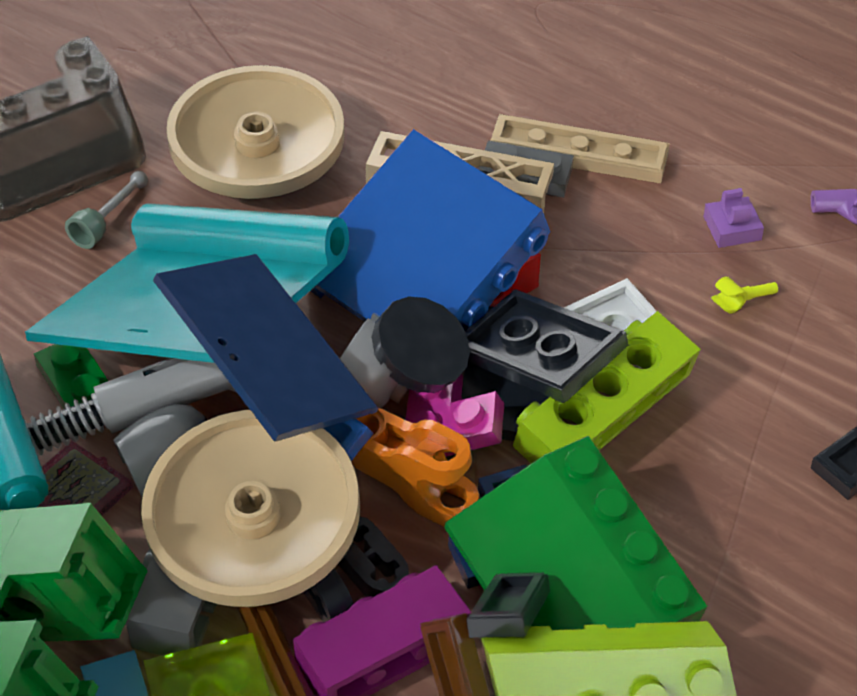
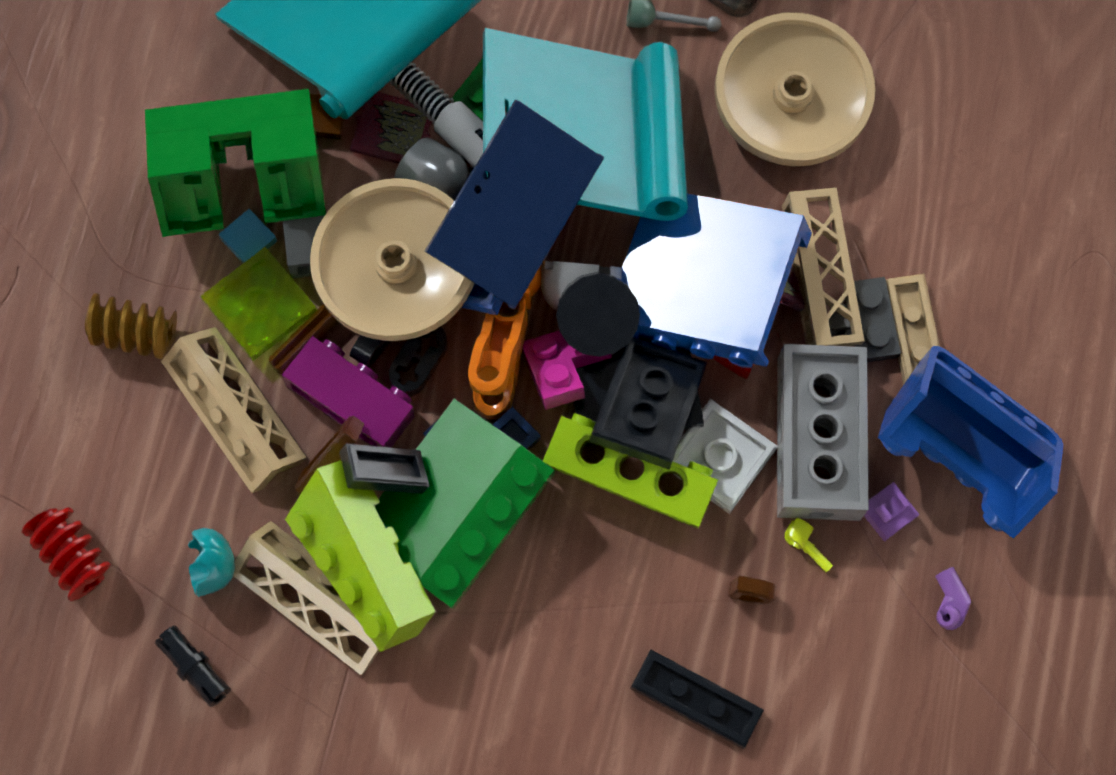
camera: 60 degrees right, 25 degrees up
none -> reddish brown tile [728,575,776,604]
none -> light grey brick [777,344,868,521]
none -> blue windscreen [878,346,1064,539]

